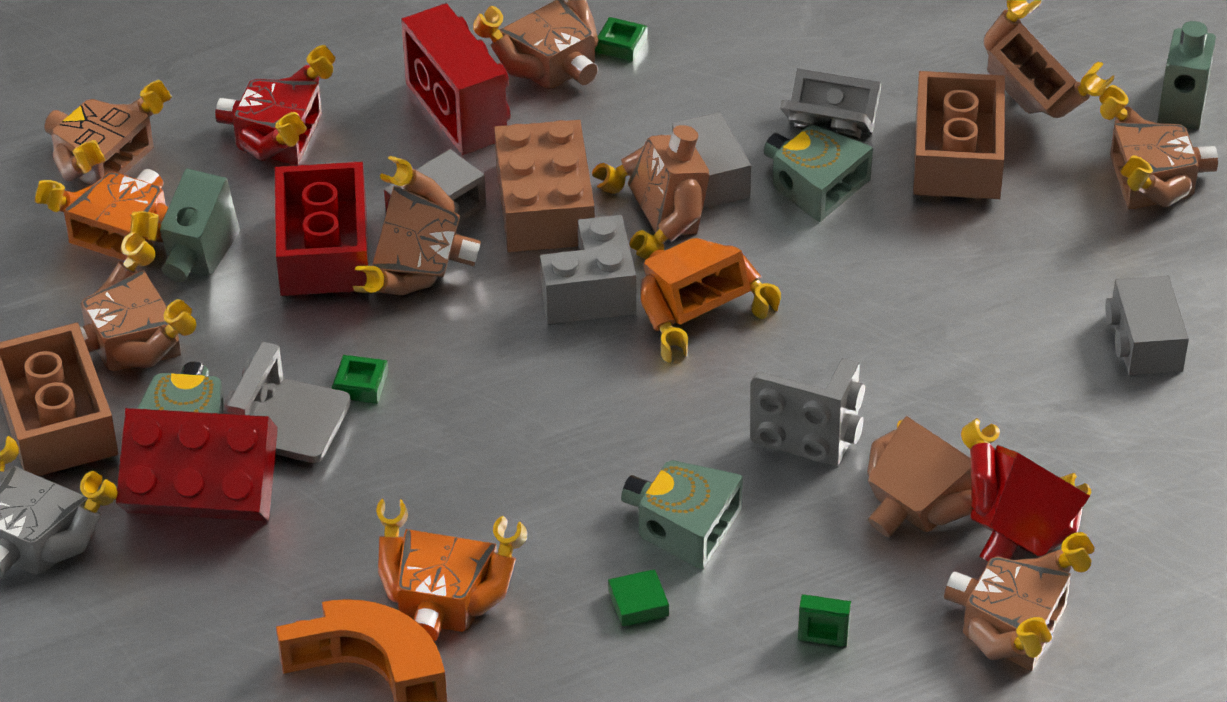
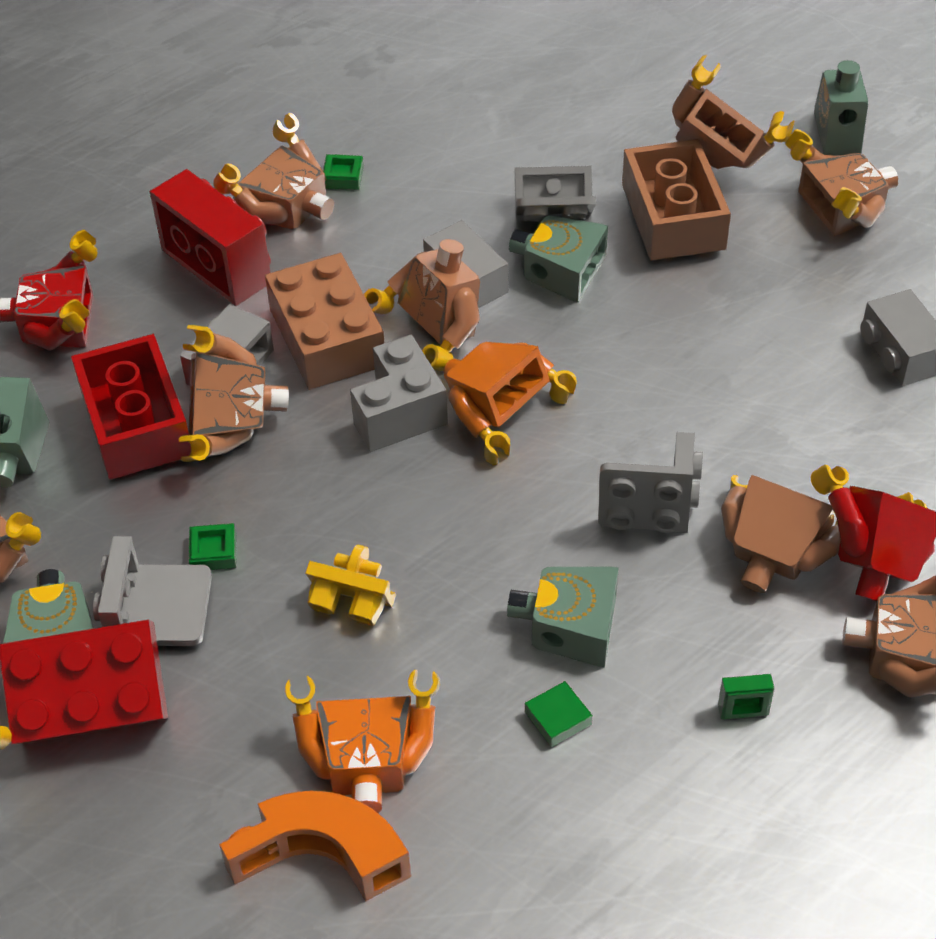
camera: 15 degrees left, 5 degrees up
none -> yellow hips [305,544,396,626]

